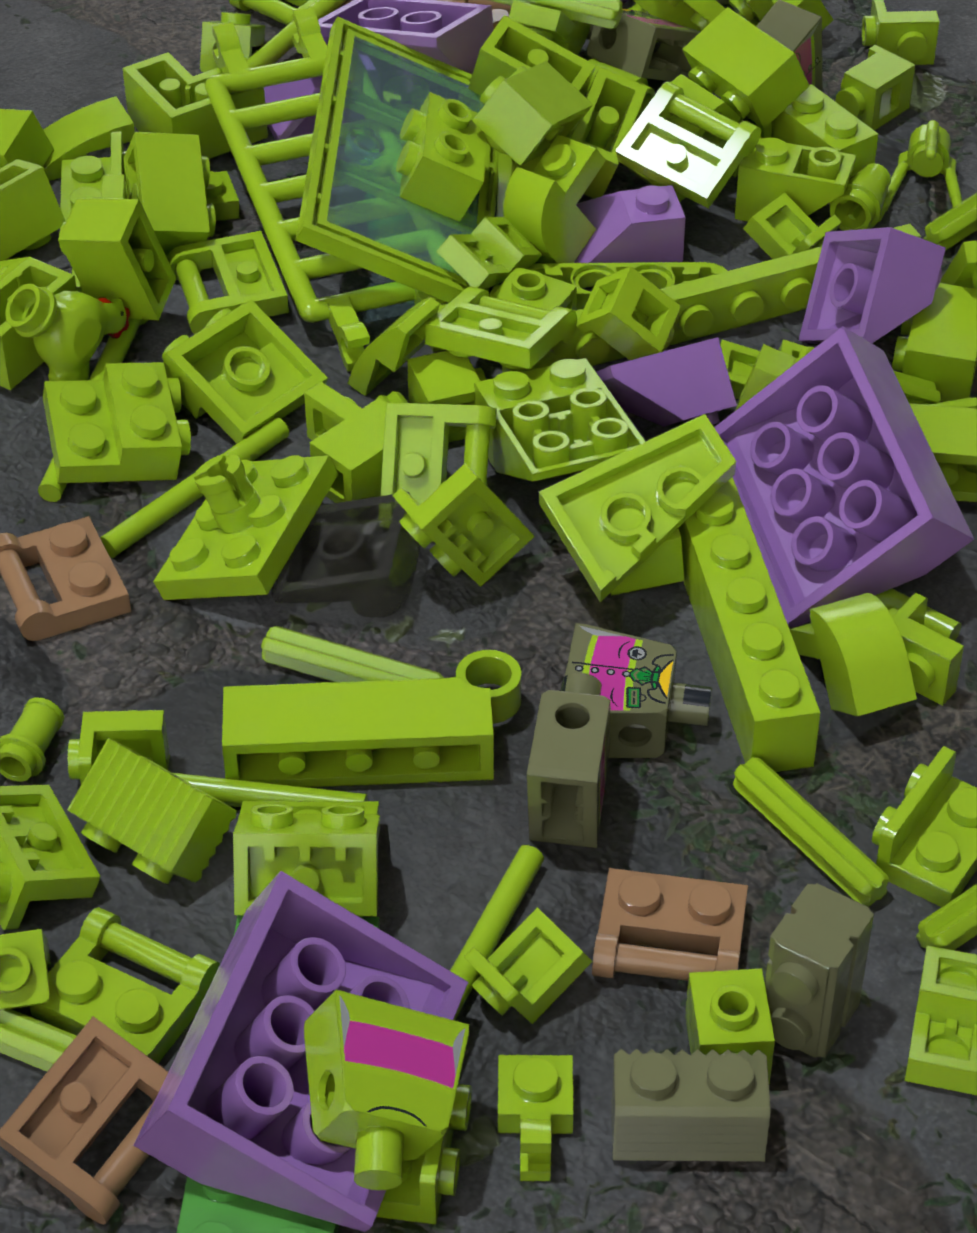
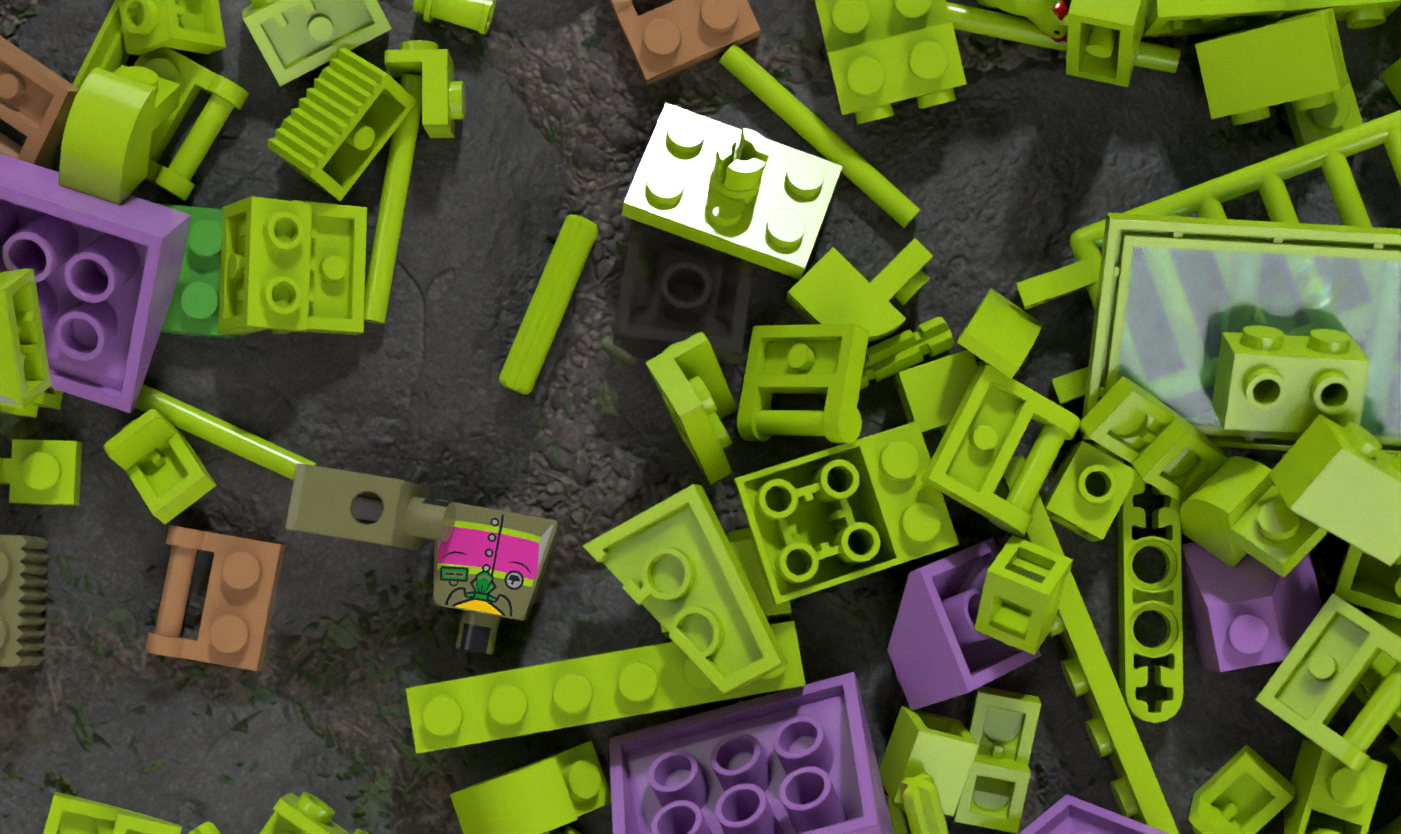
camera: 90 degrees right, 40 degrees up
lime plate [162,299,328,444] -> none
lime plate [167,231,289,334] -> none
lime hinge [222,650,521,787] -> none
lime brick [685,968,775,1084] -> none
lime axle [733,757,889,907] -> none
olive brick [765,883,874,1058] -> none
none -> lime brick [58,65,181,205]

